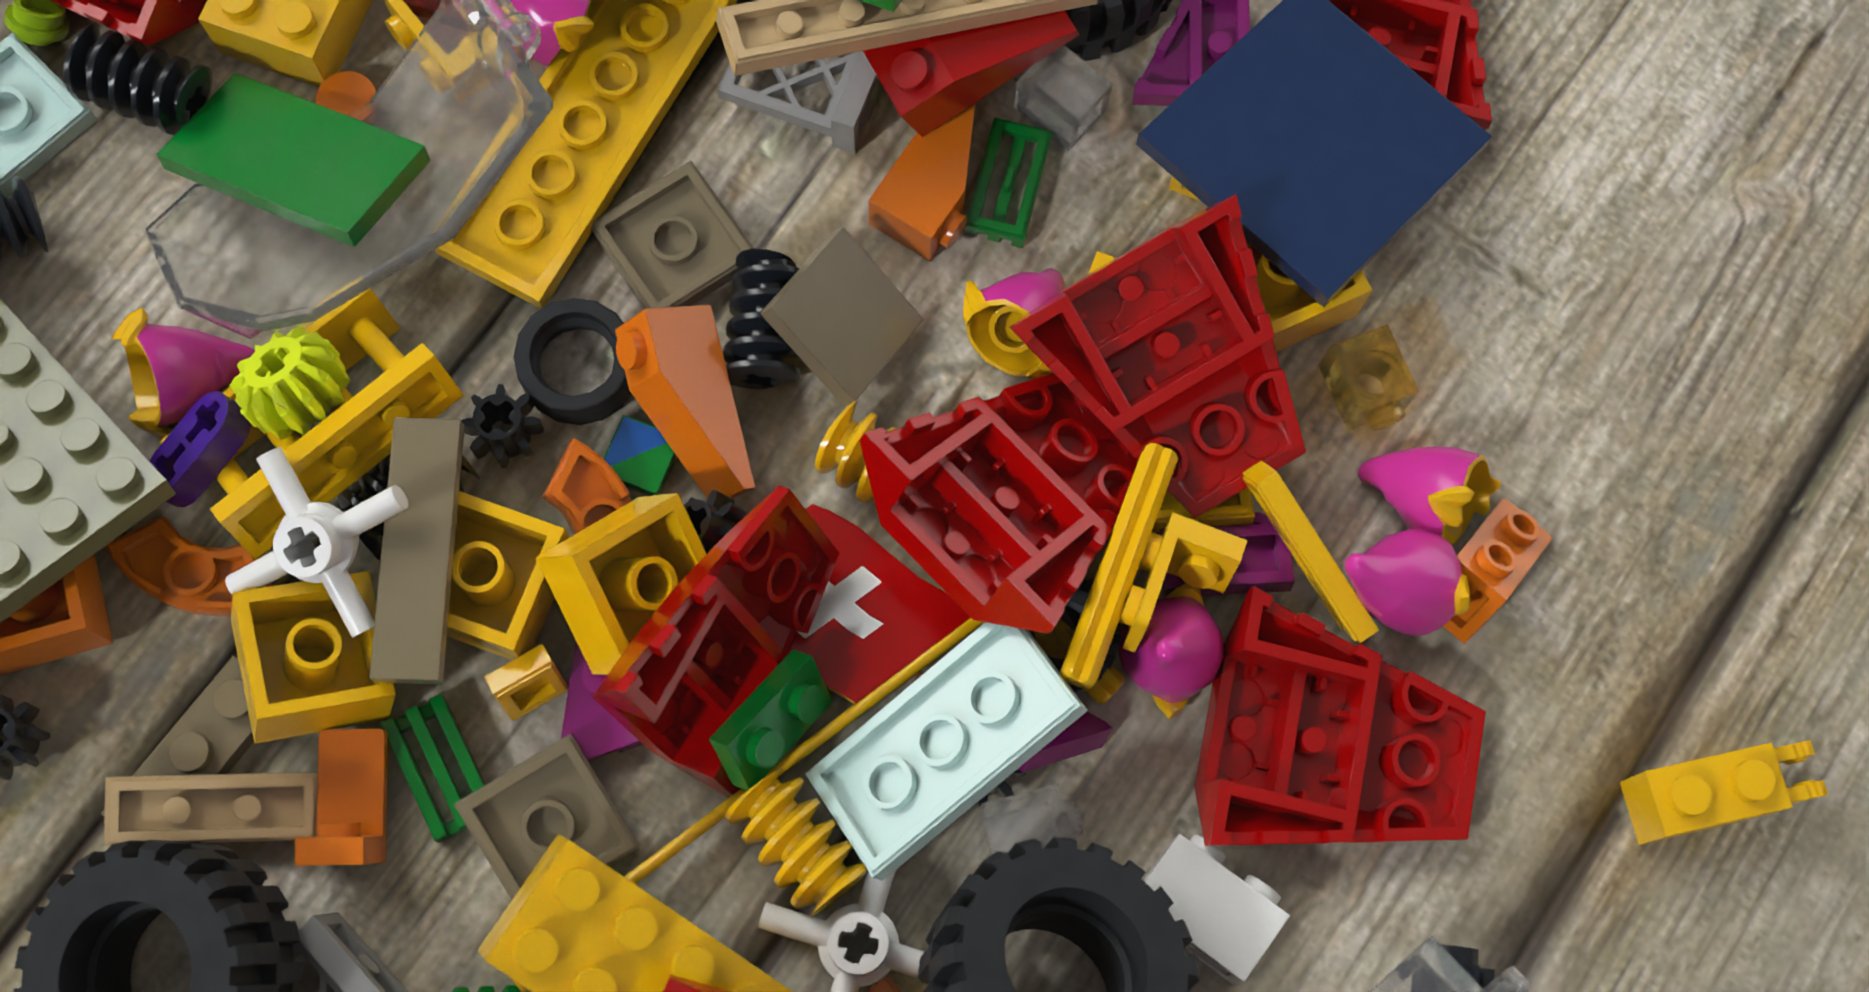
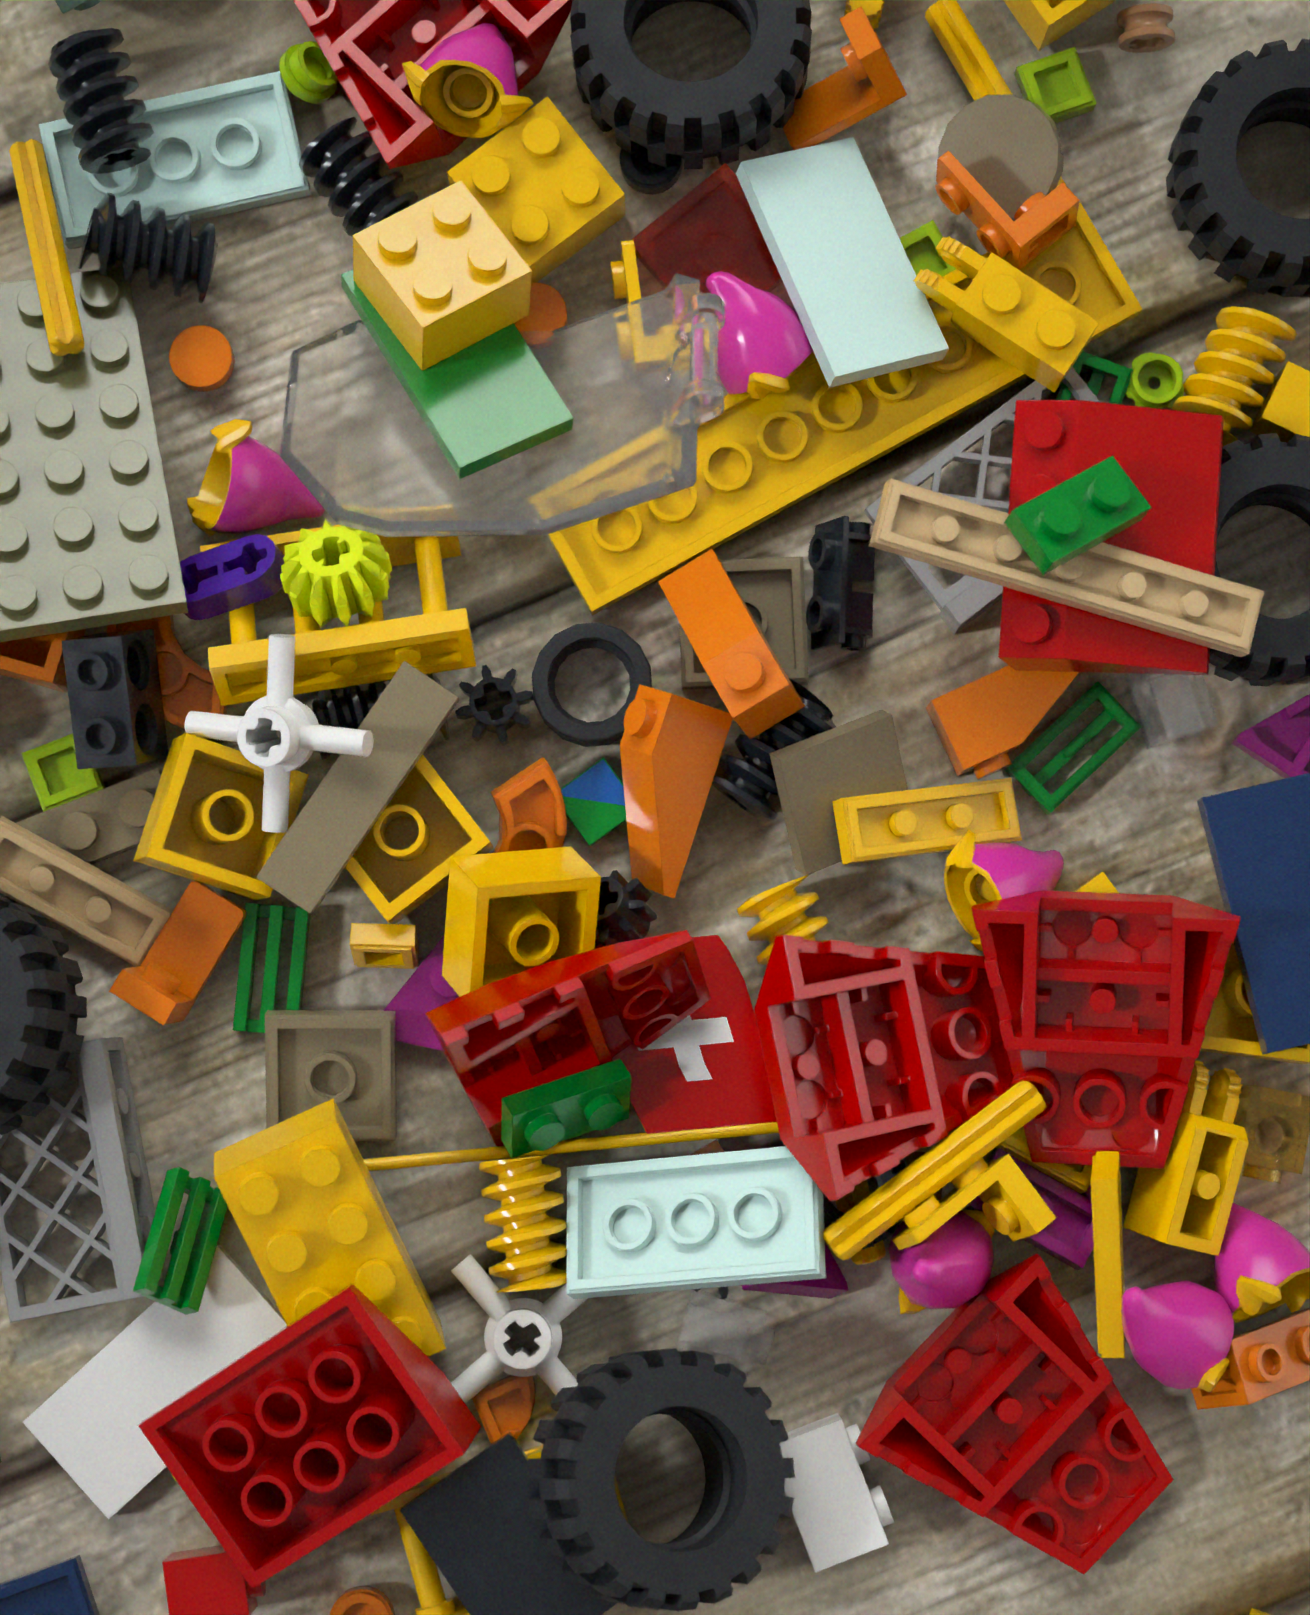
camera: 35 degrees right, 10 degrees up
none -> lime tile [21,733,105,812]
none -> black brick [62,629,169,769]
none -> orange tile [169,325,235,392]
none -> yellow brick [353,181,532,371]
none -> orange slope [658,549,805,739]
none -> black hinge [806,516,875,651]
none -> yellow tile [832,778,1022,865]
none -> yellow hinge [1123,1060,1249,1256]

